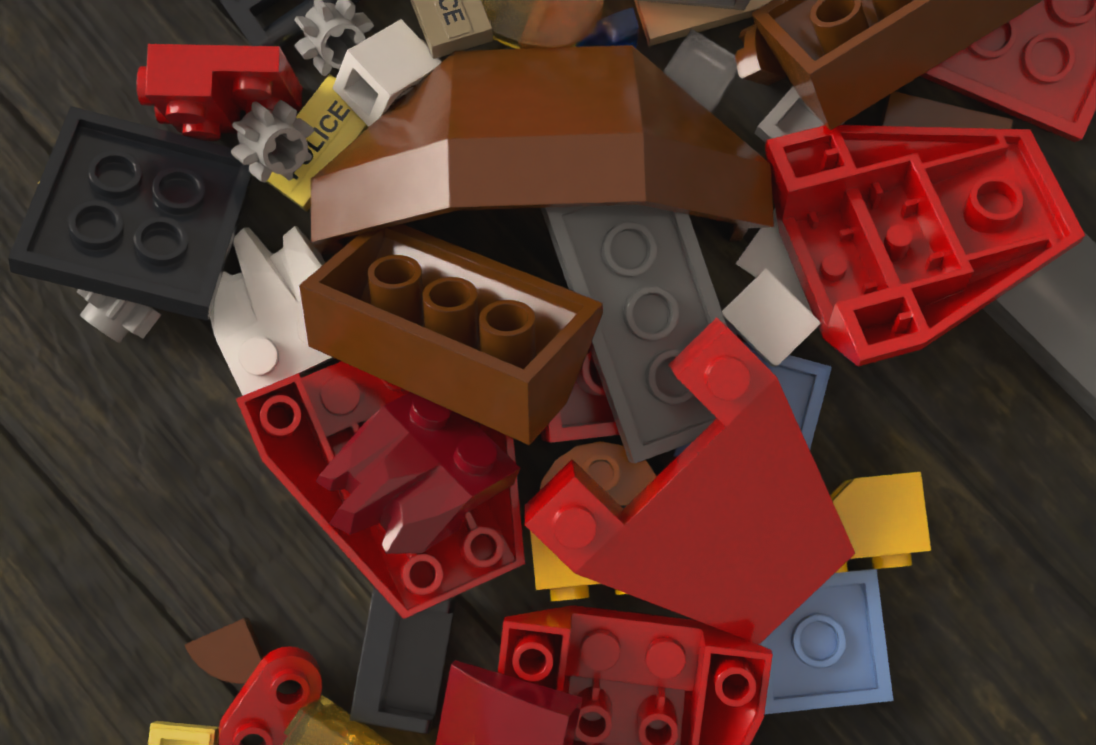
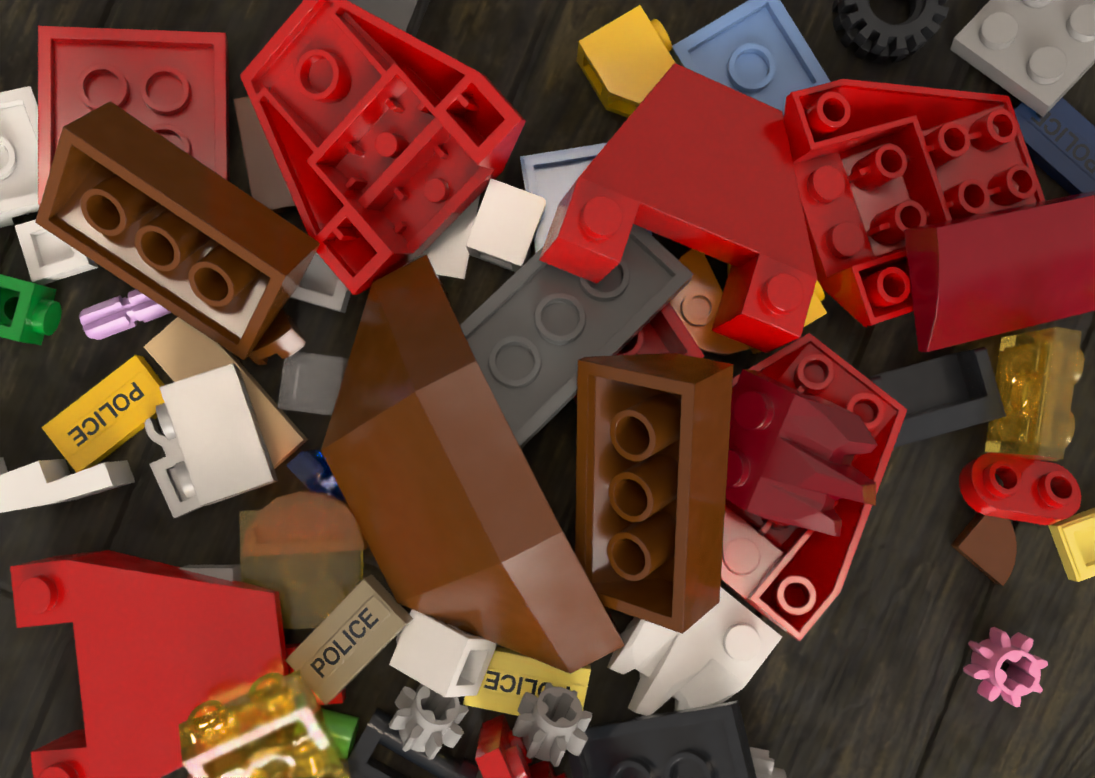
camera: 125 degrees left, 5 degrees up
none -> bright pink gear [963,627,1048,707]

